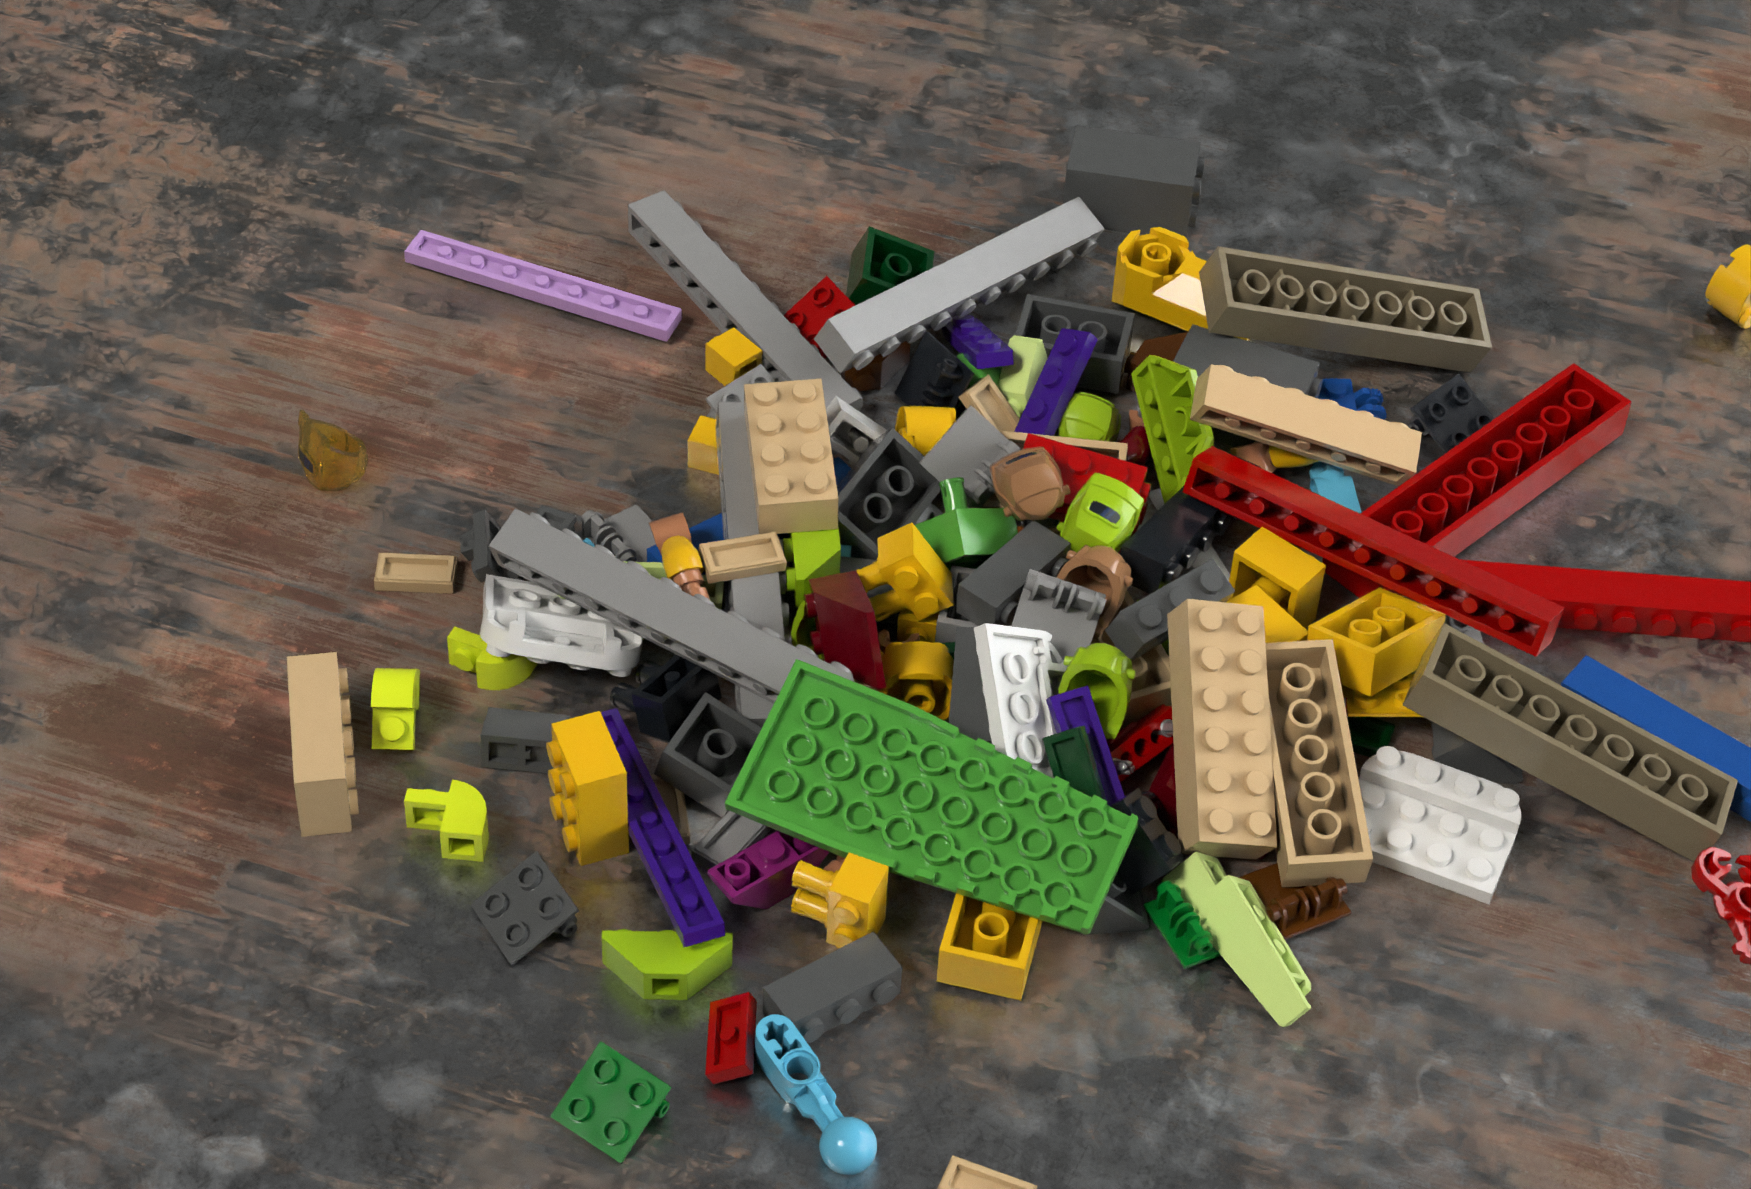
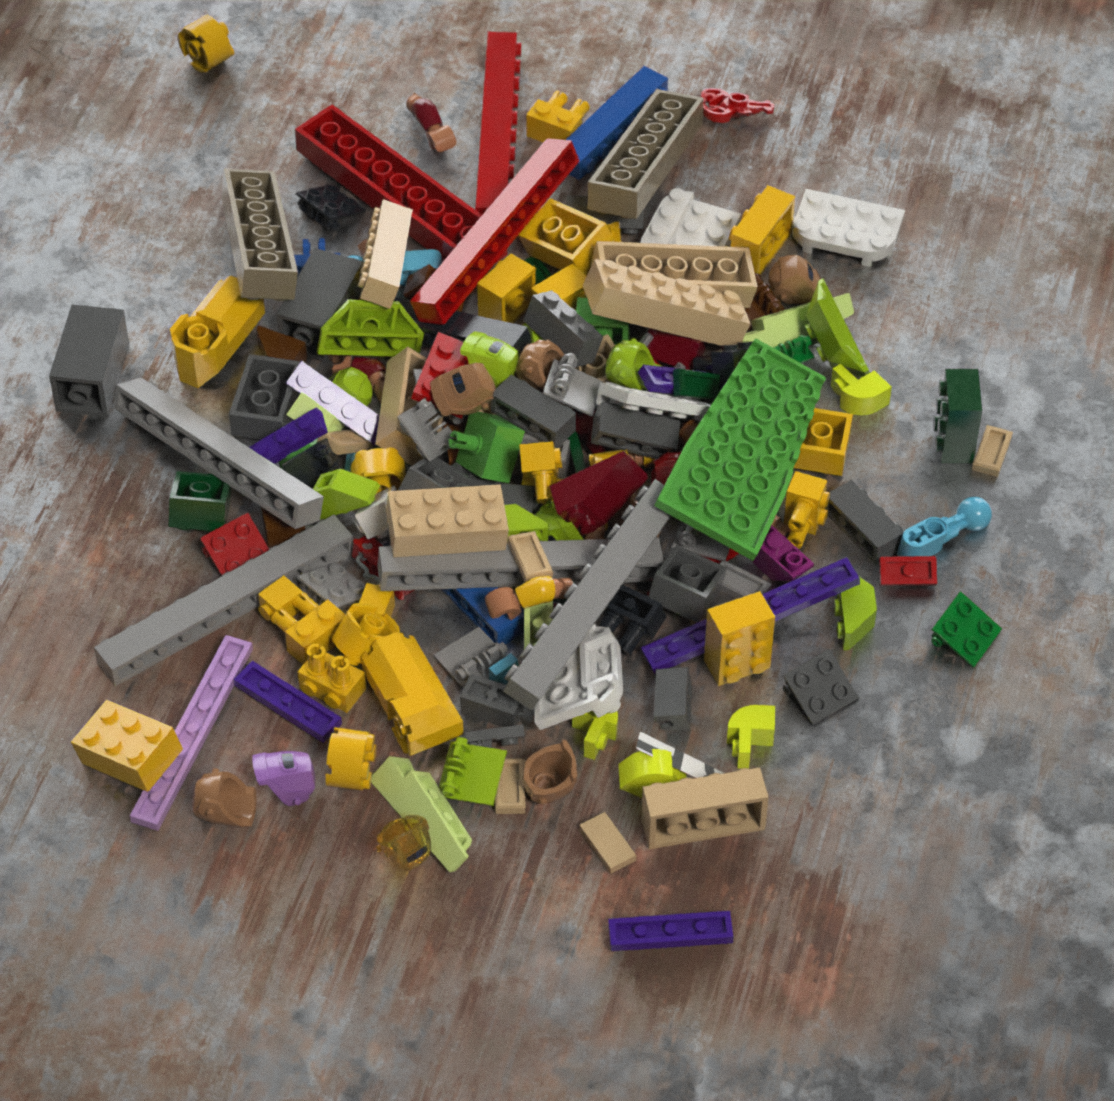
camera: 90 degrees left, 5 degrees up
none -> yellow brick [71,700,183,792]
none -> medium nougat helmet [193,768,257,827]
none -> dark purple plate [234,661,342,743]
none -> medium lavender helmet [252,751,315,806]
none -> yellow brick [271,592,345,665]
none -> yellow brick [298,643,366,713]
none -> lime slope [313,469,380,520]
none -> yellow brick [325,727,377,791]
none -> yellow brick [332,603,400,666]
none -> yellow brick [361,632,464,756]
none -> yellowish green wedge [371,756,472,872]
none -> piece [406,92,456,152]
none -> lime hinge [439,737,507,806]
none -> medium nougat helmet [523,740,577,805]
none -> yellow brick [526,91,590,143]
none -> tan tile [579,812,636,874]
none -> dark purple plate [608,911,733,951]
none -> white sticker [636,732,724,778]
none -> yellow brick [729,185,795,276]
none -> medium nougat helmet [768,255,821,304]
none -> white plate [792,189,905,266]
none -> lime wedge [805,279,870,377]
none -> neon yellow brick [831,364,892,415]
none -> dark green brick [933,369,983,464]

